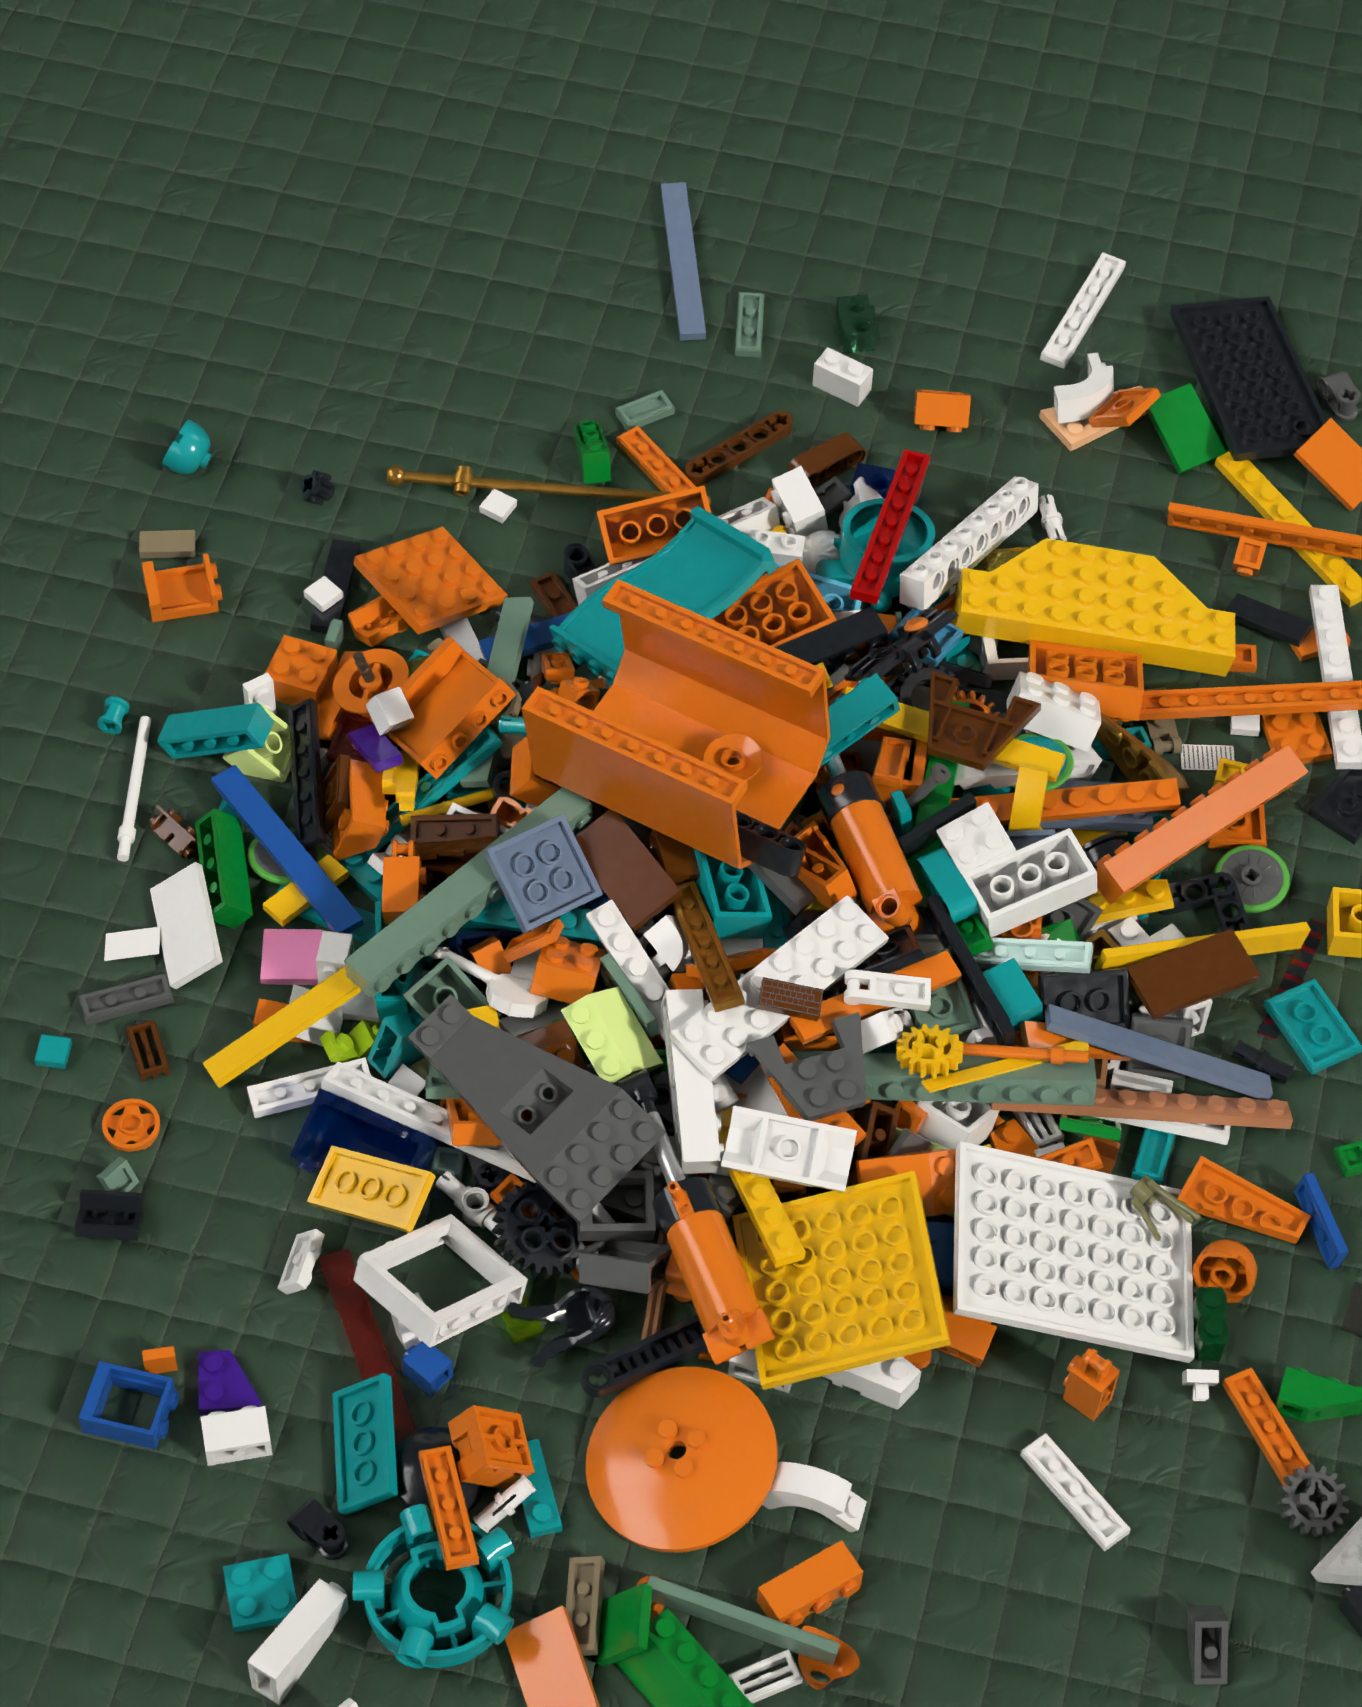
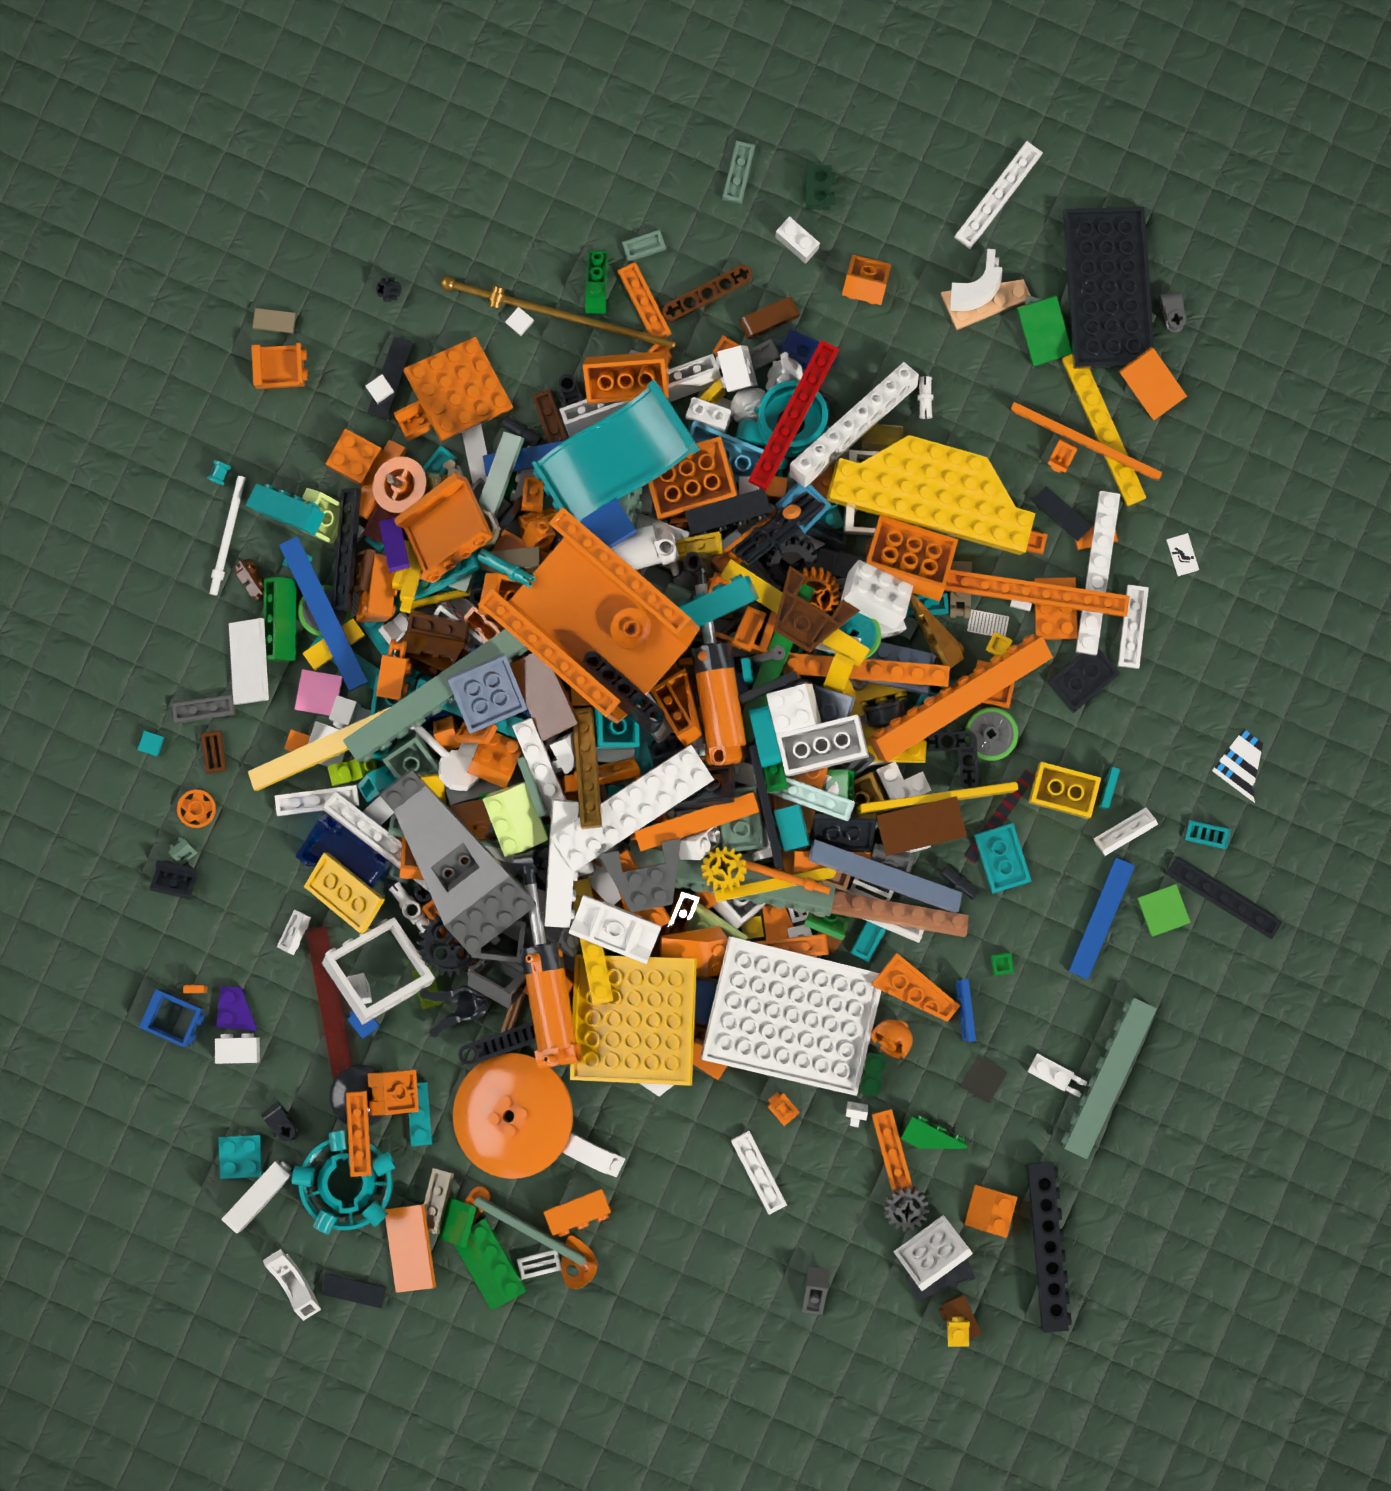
camera: 15 degrees right, 30 degrees up
white sticker [104,927,160,961] -> none
teal cylinder [162,419,212,475] -> none
white plate [242,672,277,715] -> none
sand green tile [324,619,344,655] -> none
teal plate [332,1372,398,1515] -> none
white panel [366,687,414,736] -> none
white pin [473,1475,536,1533] -> none
sand blue tile [660,182,706,341] -> none
reddish brown tile [757,977,824,1022] -> none
white plate [844,969,931,1011] -> none
dark grey tile [888,1128,931,1155] -> none
orange tile [1088,388,1161,428] -> none
olive plant [1130,1175,1201,1241] -> none

